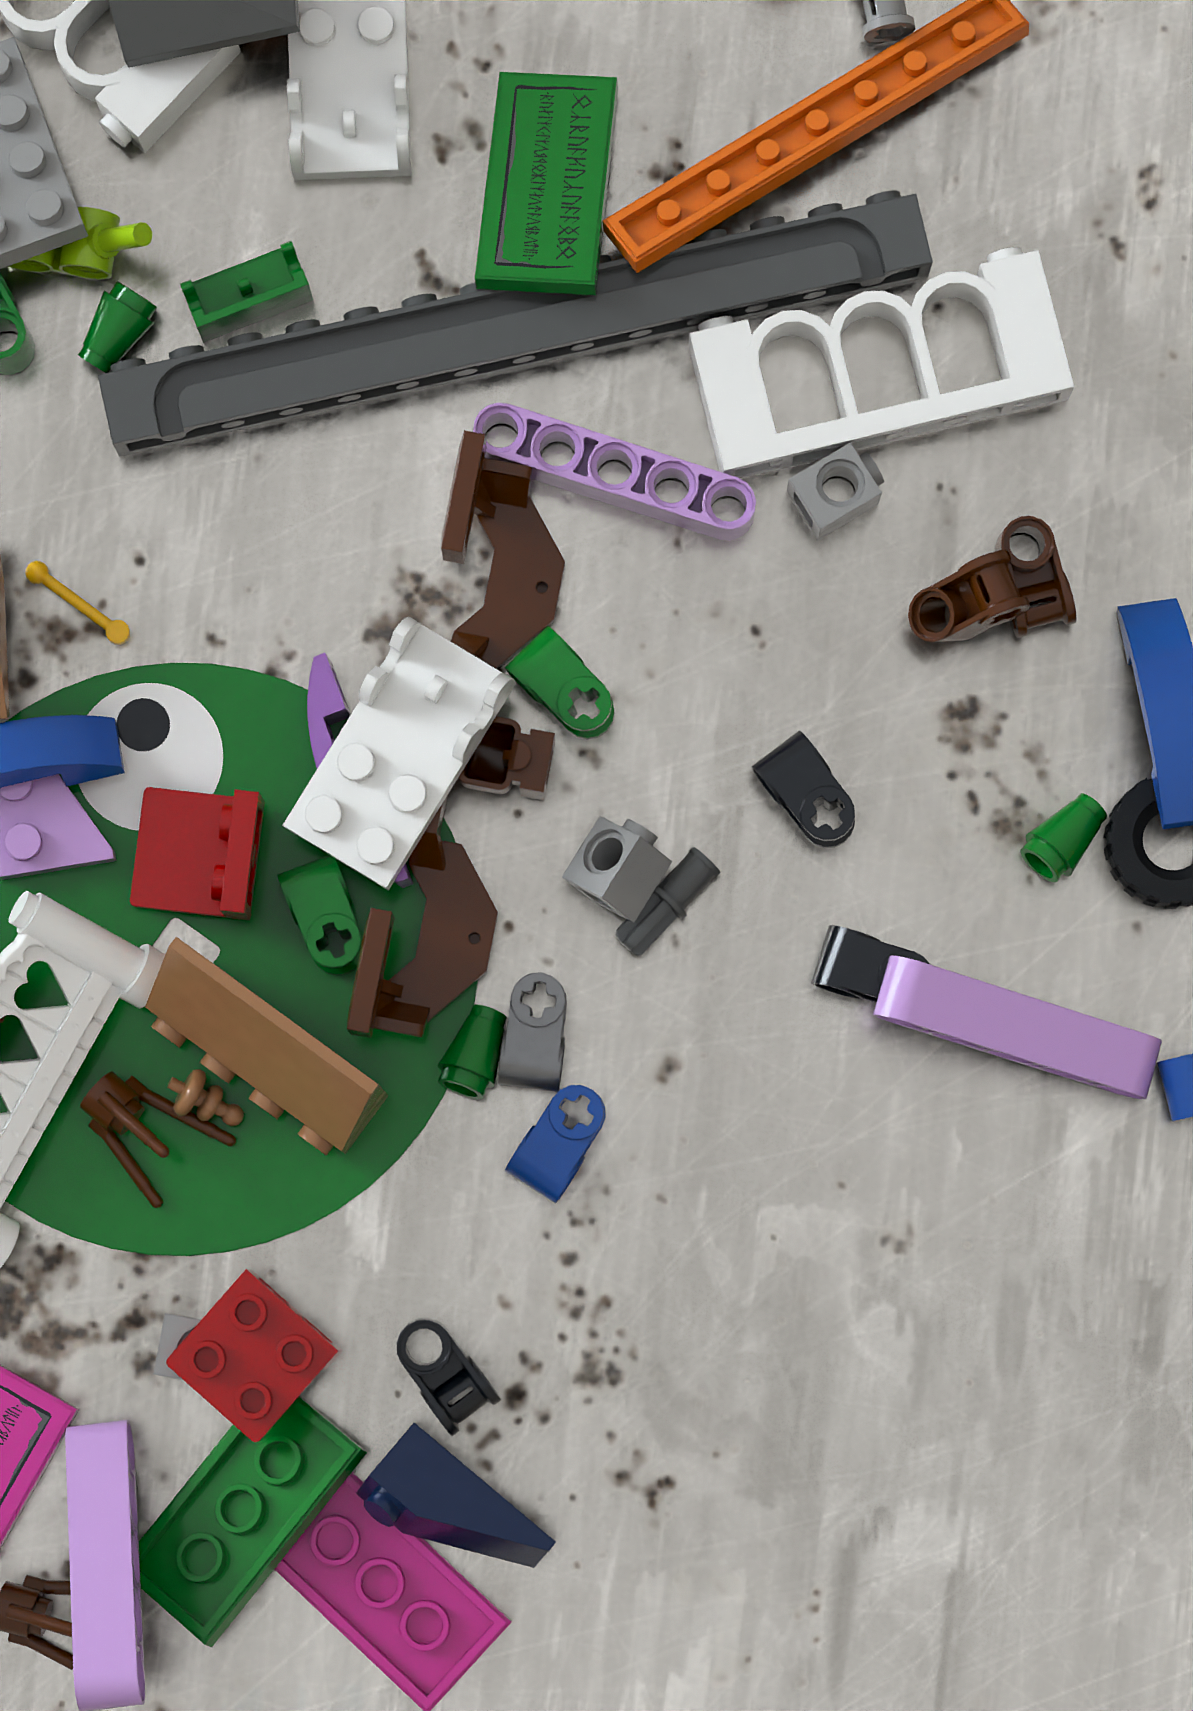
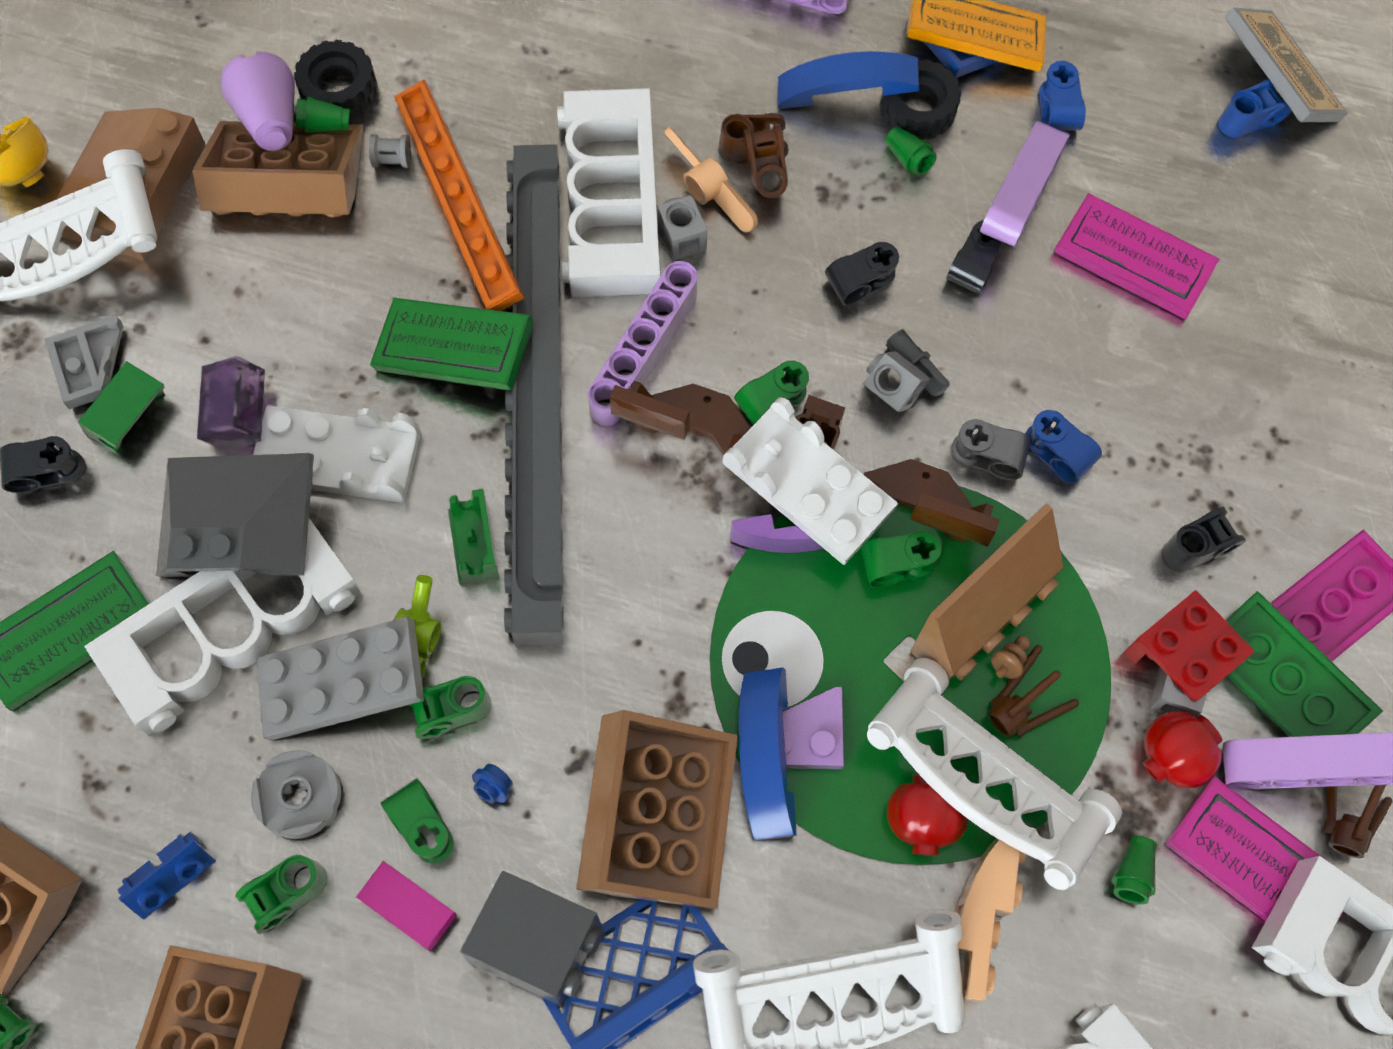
camera: 85 degrees left, 15 degrees down
yellow hinge [25,561,130,645] -> none
green cone [78,281,157,373] -> none
red bracket [130,787,265,920] -> none
dark blue slope [356,1423,556,1568] -> none
green cone [437,1004,507,1099] -> none
none -> light nougat piece [664,126,758,232]
none -> dark pink tile [1054,193,1220,320]
none -> red plant [1142,711,1223,788]

